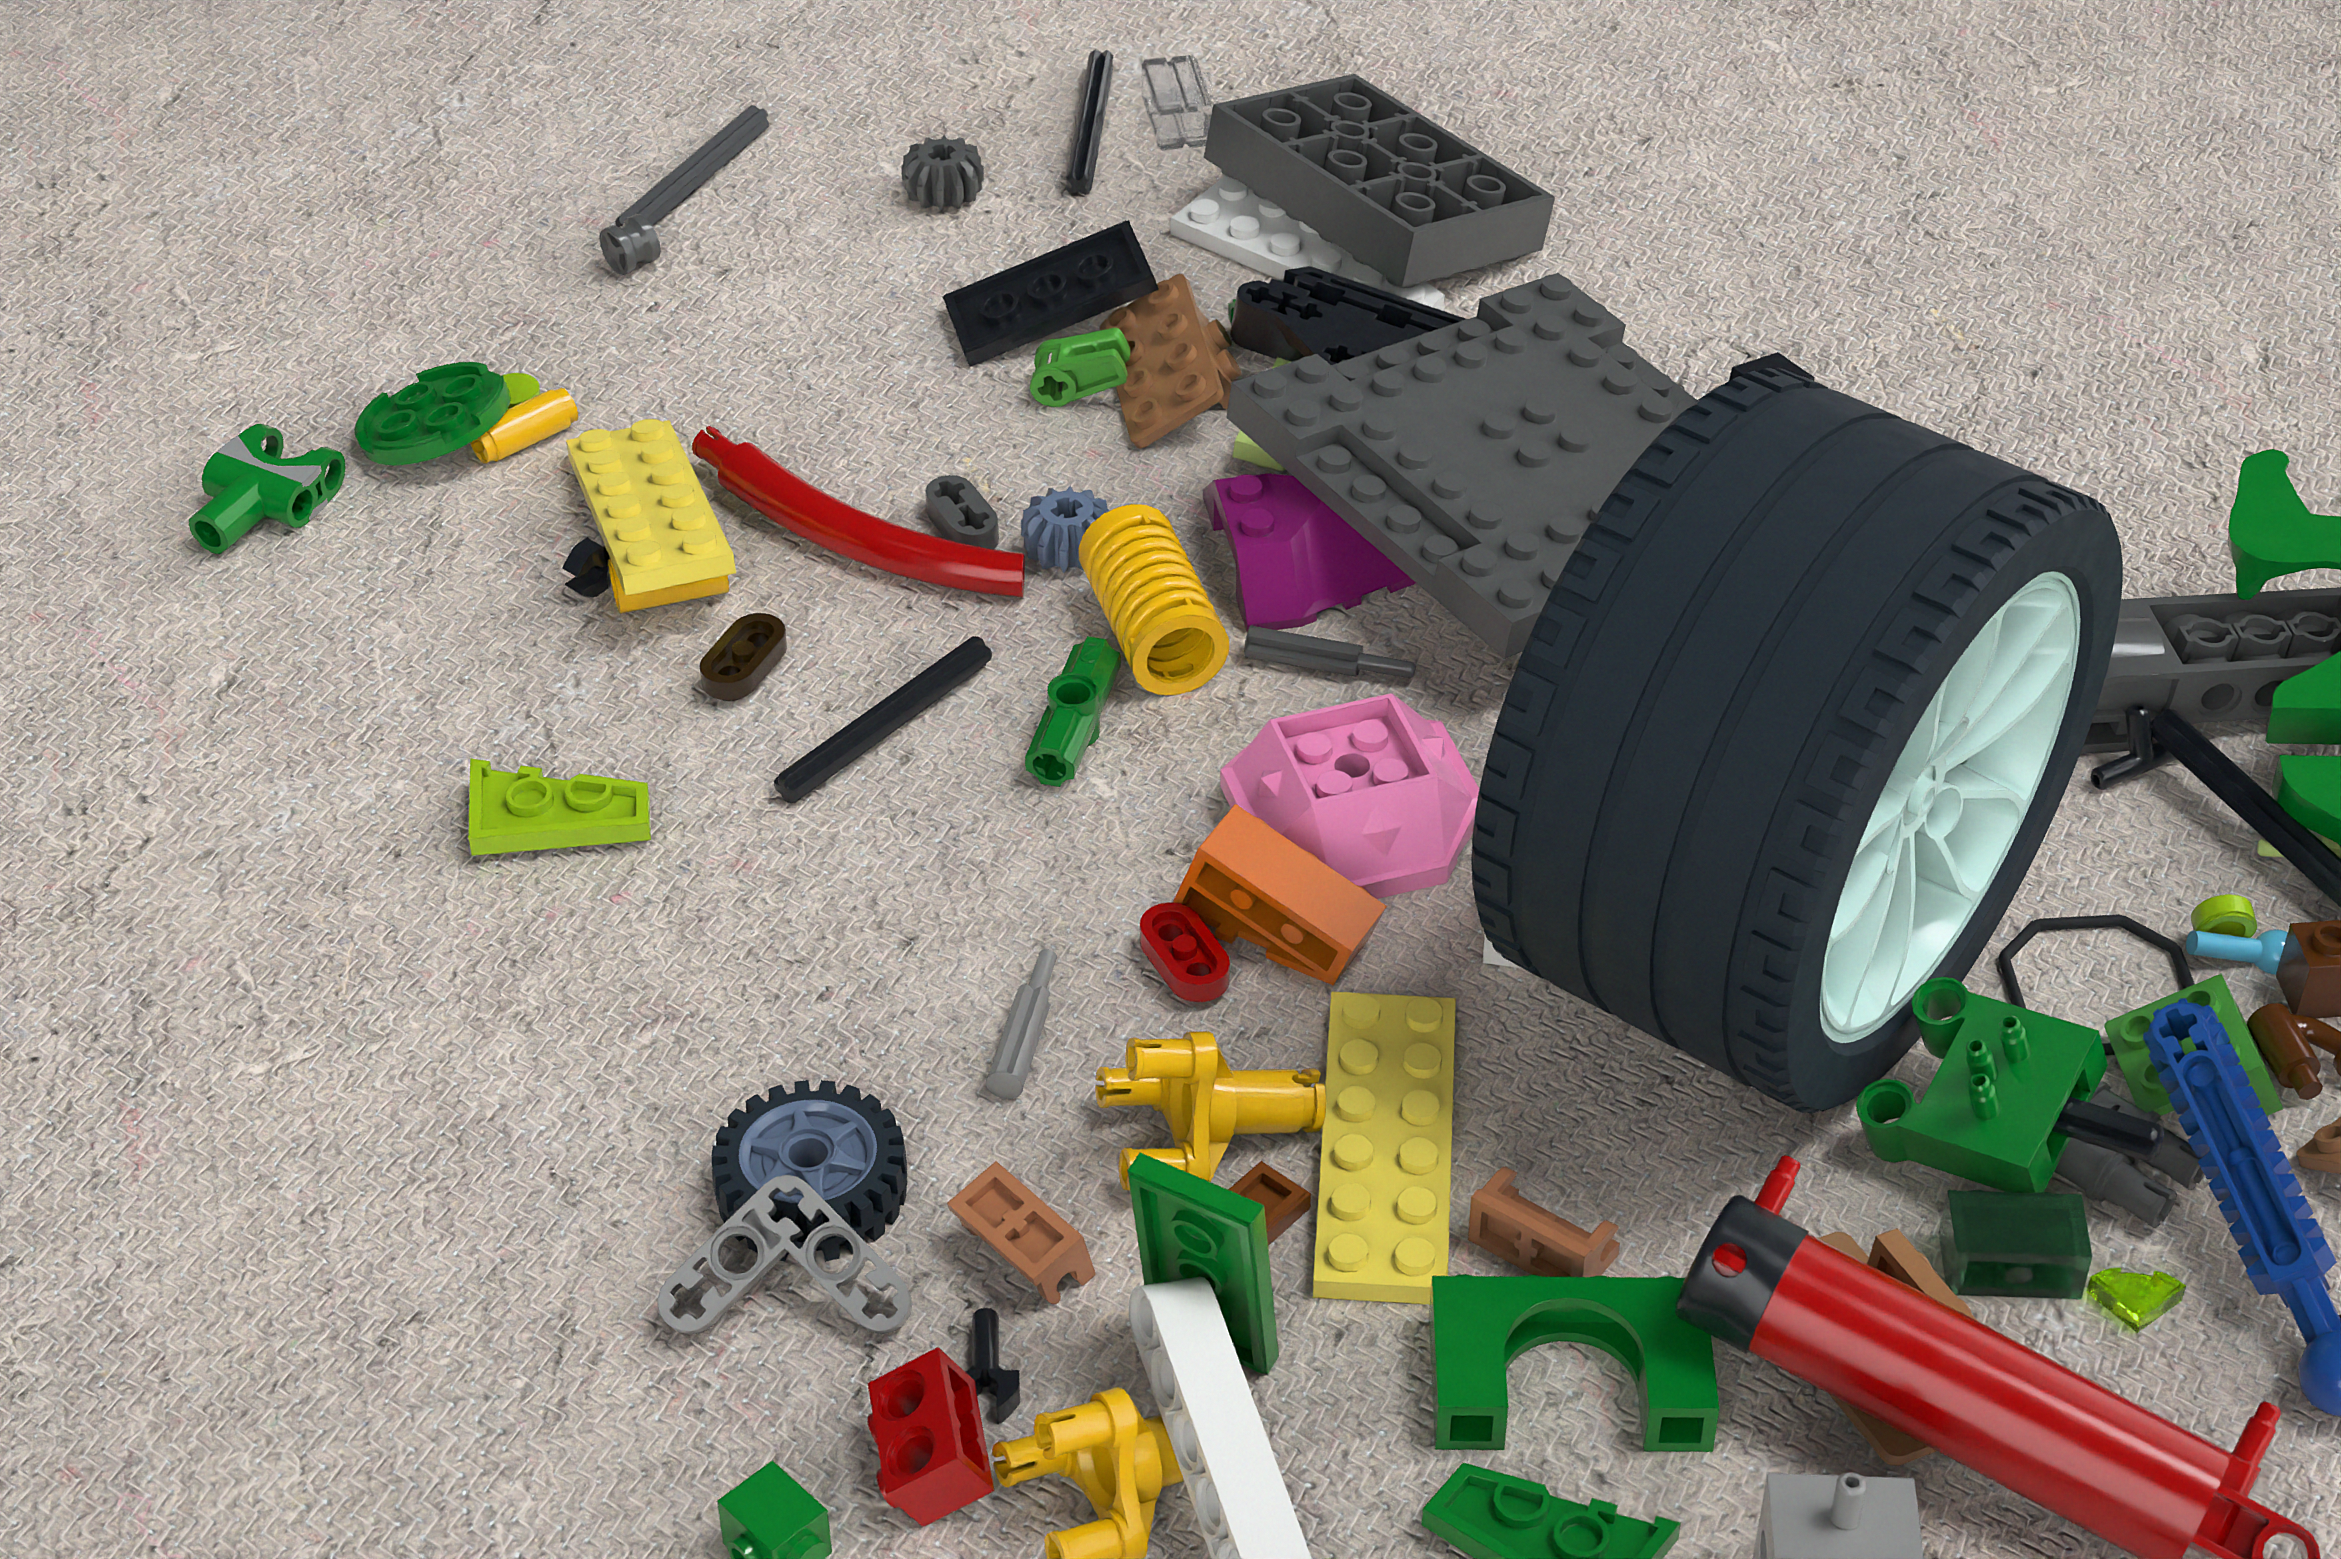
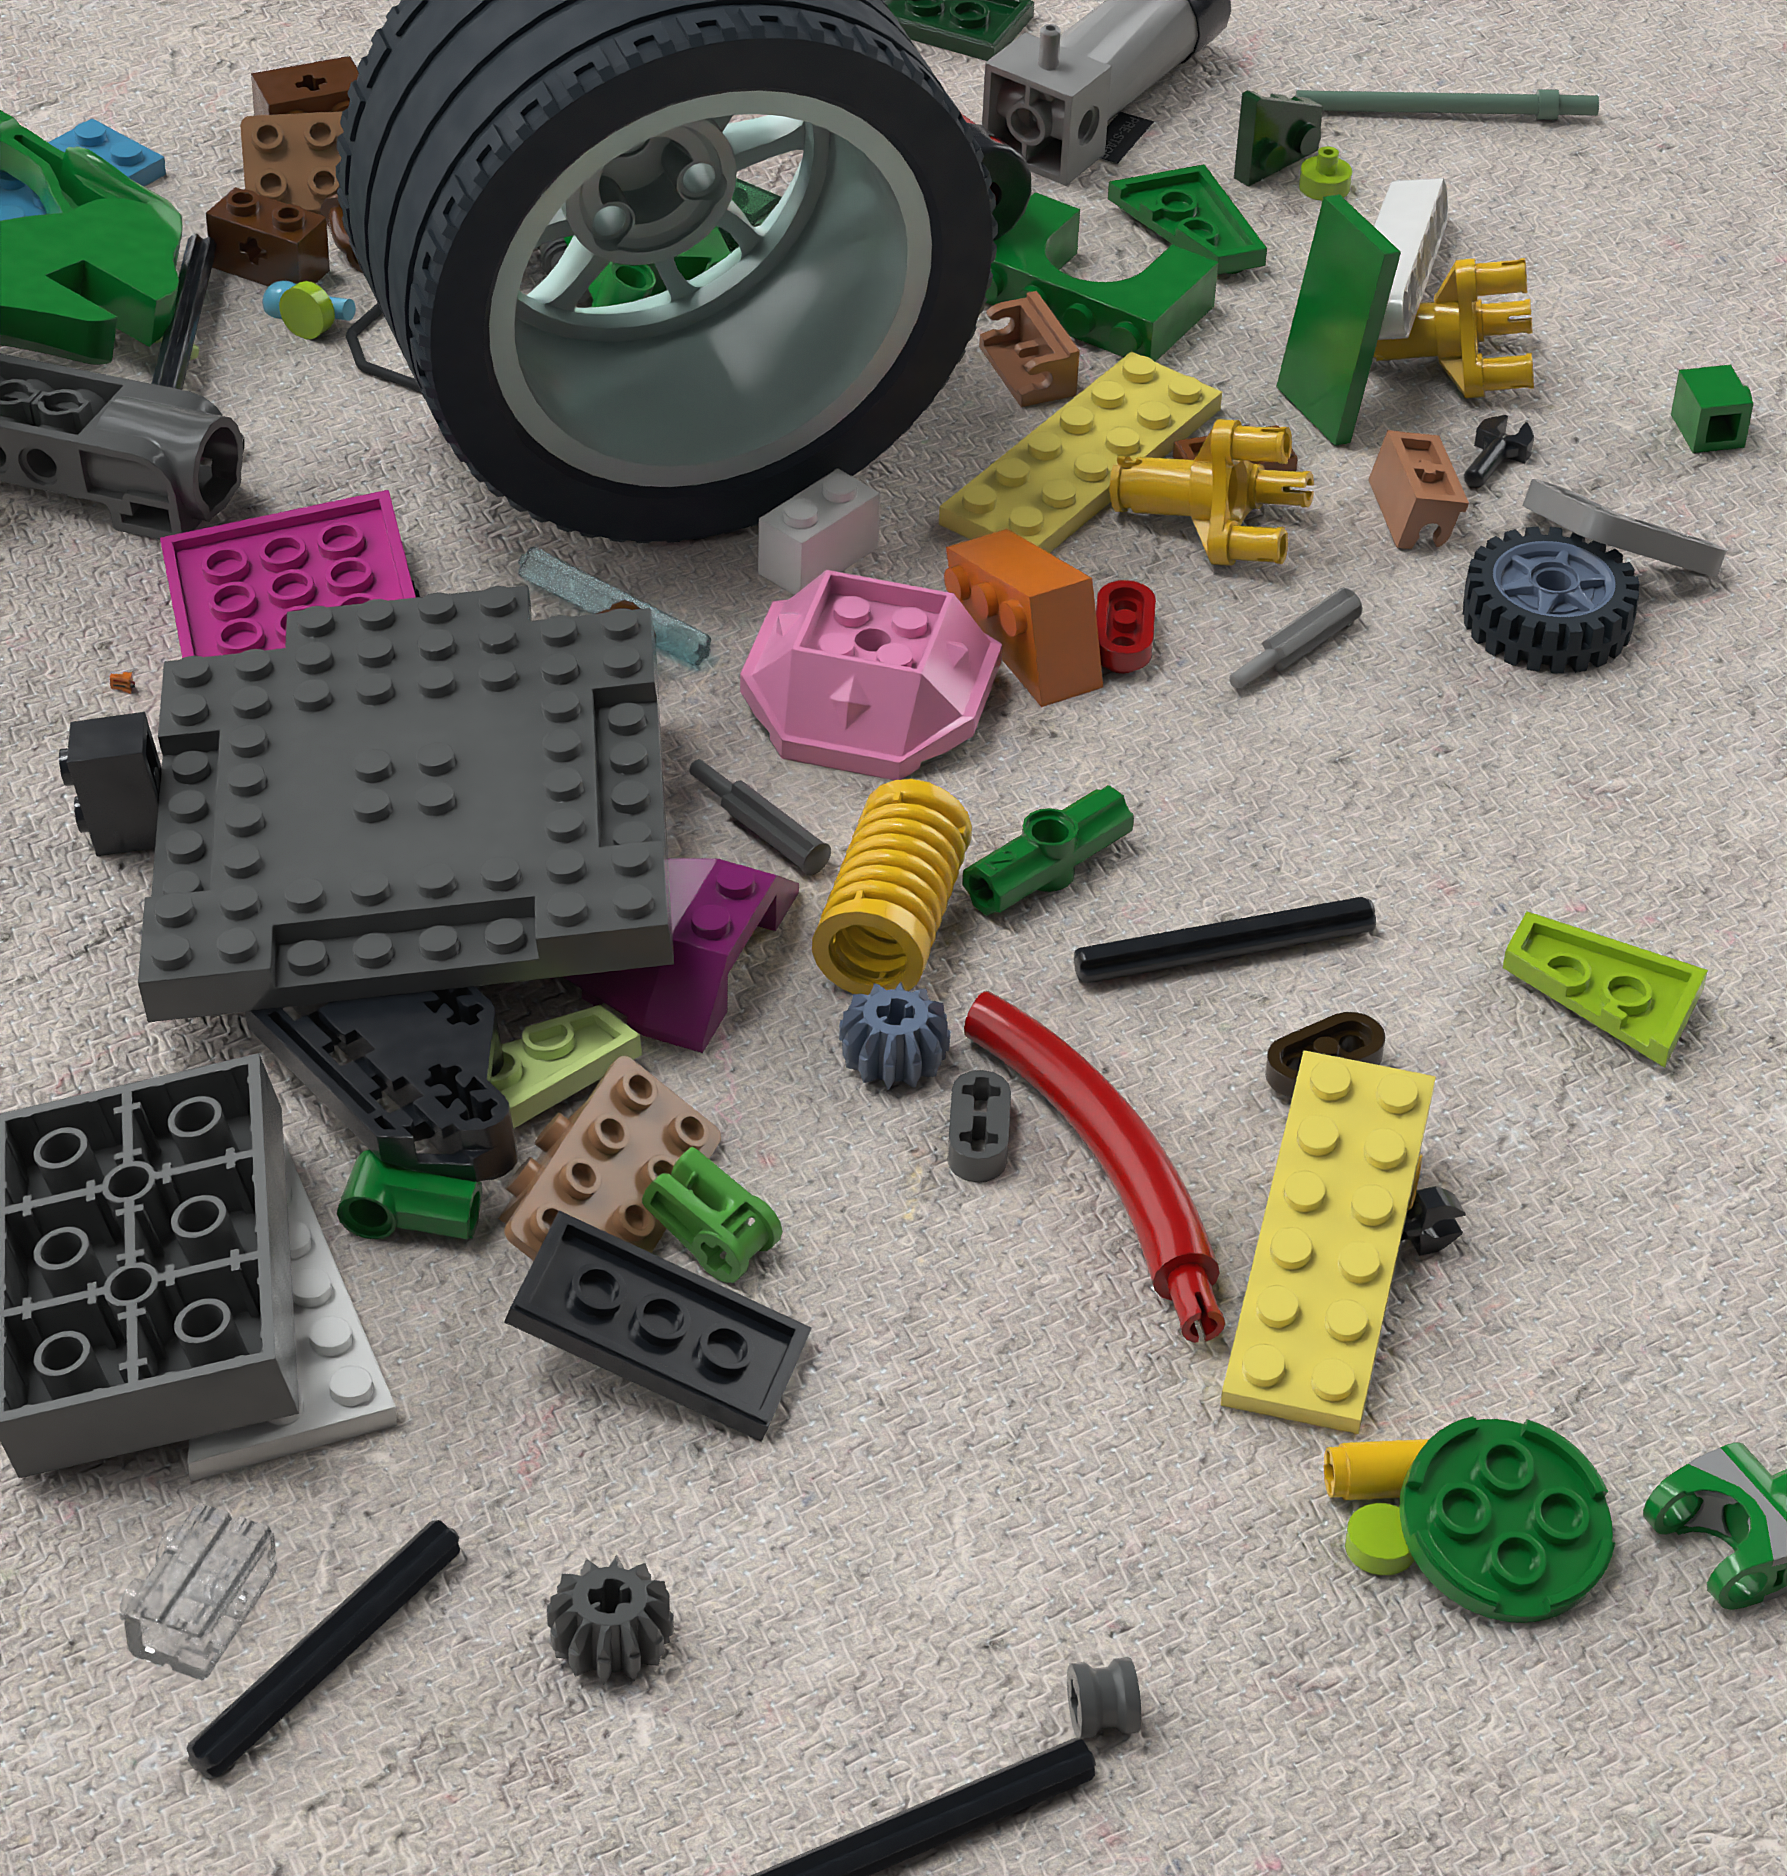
camera: 150 degrees left, 0 degrees up
red brick [867,1347,995,1527] -> none

